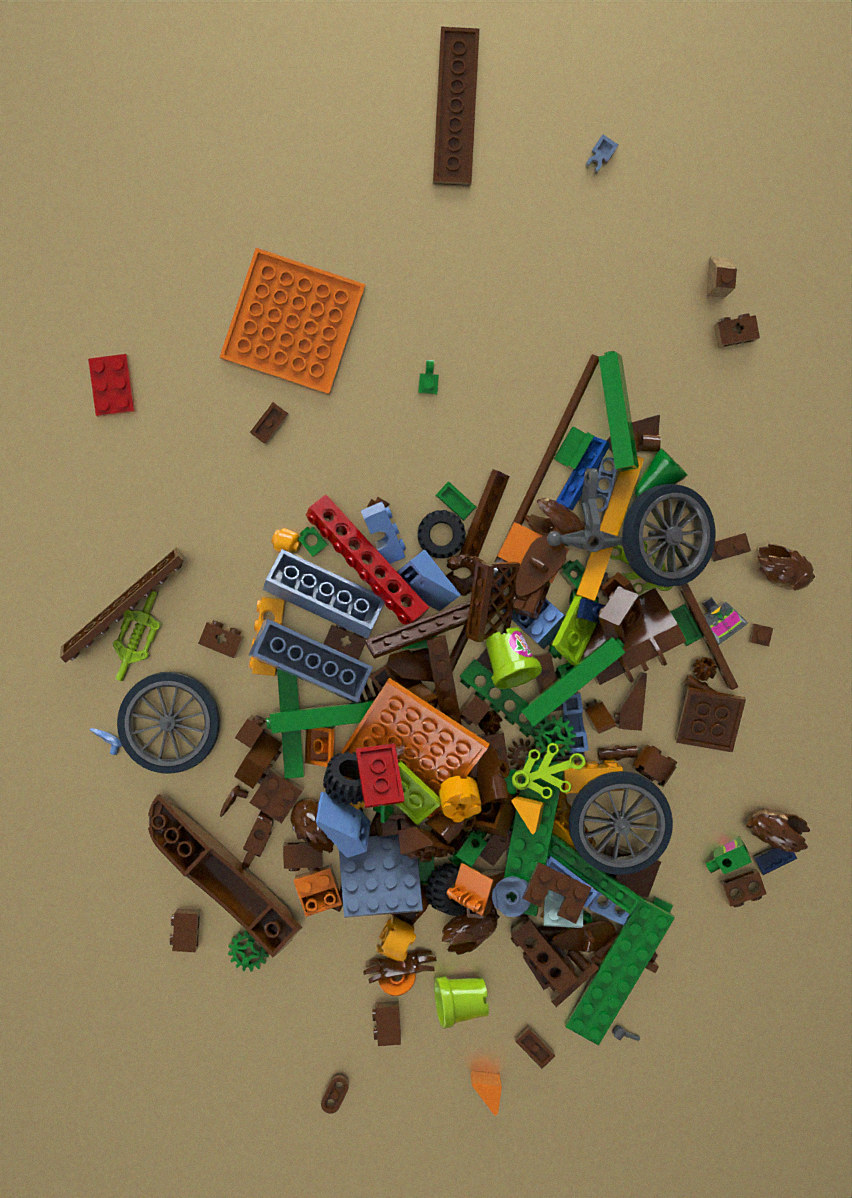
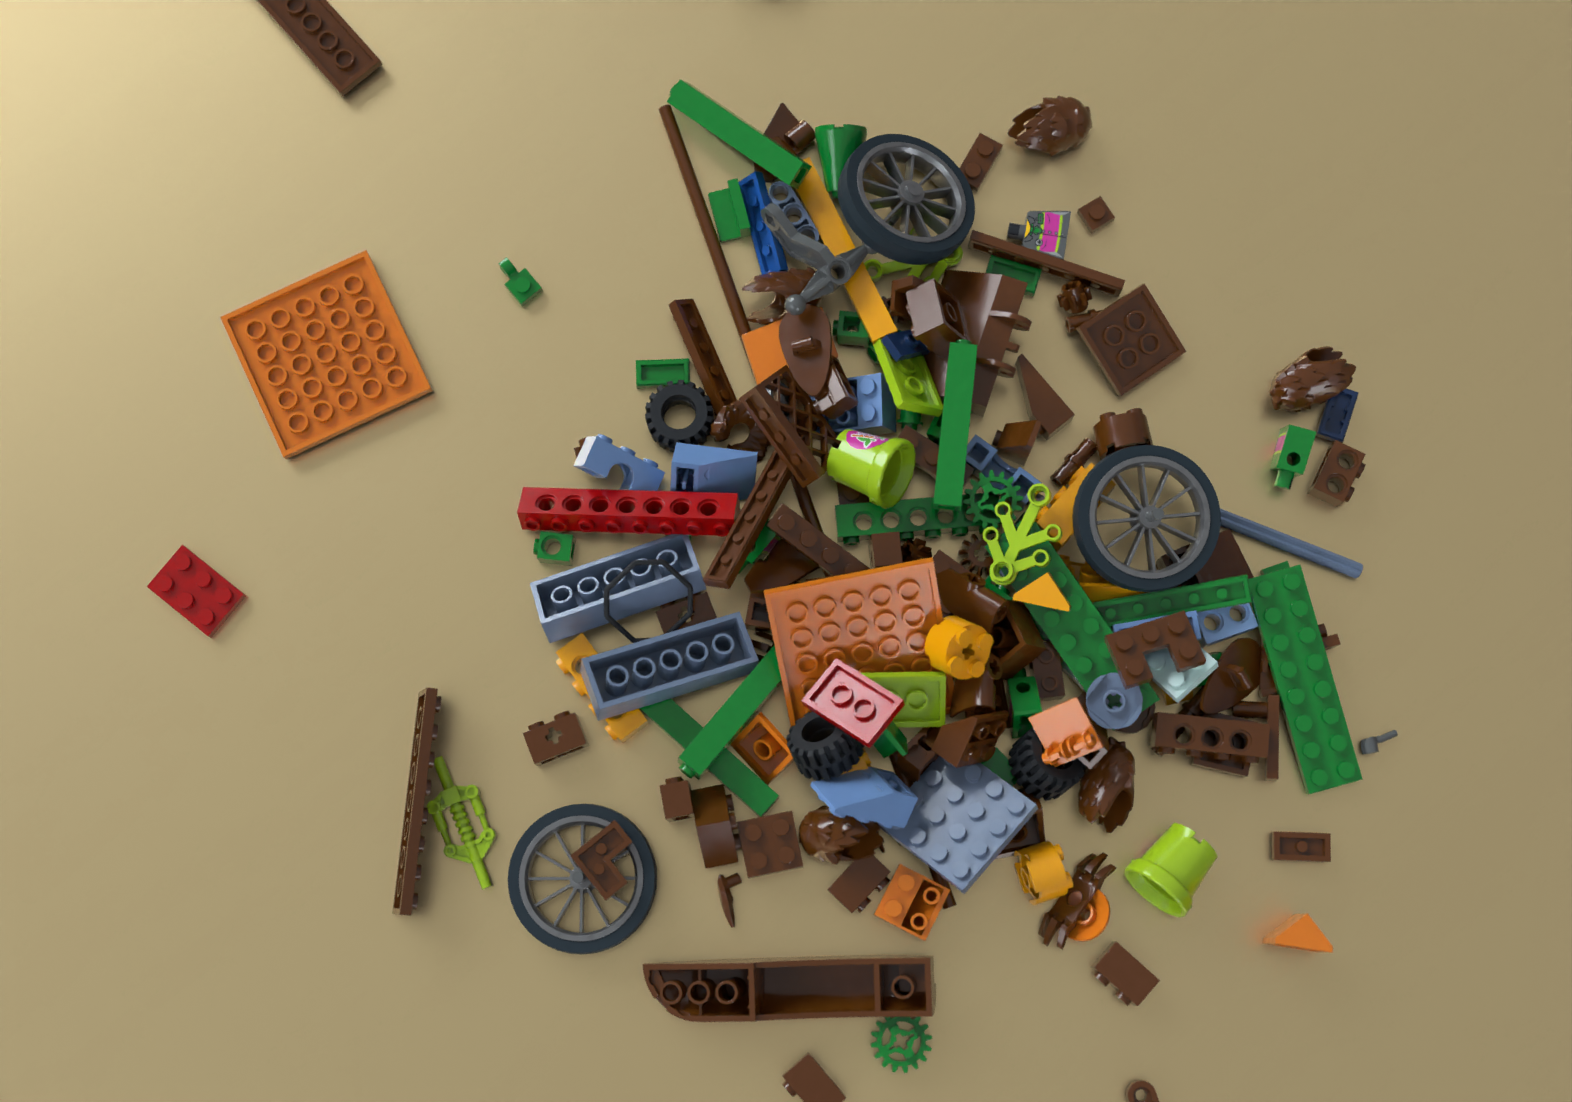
camera: 35 degrees left, 10 degrees down
medium blue bar [90,728,122,755] -> none
reddish brown piece [242,811,274,868] -> none
reddish brown plate [250,402,289,445] -> none
light orange head [271,528,301,554] -> none
none -> reddish brown plate [570,820,633,901]
none -> black piece [604,559,693,643]
none -> sand blue axle [1220,509,1363,578]

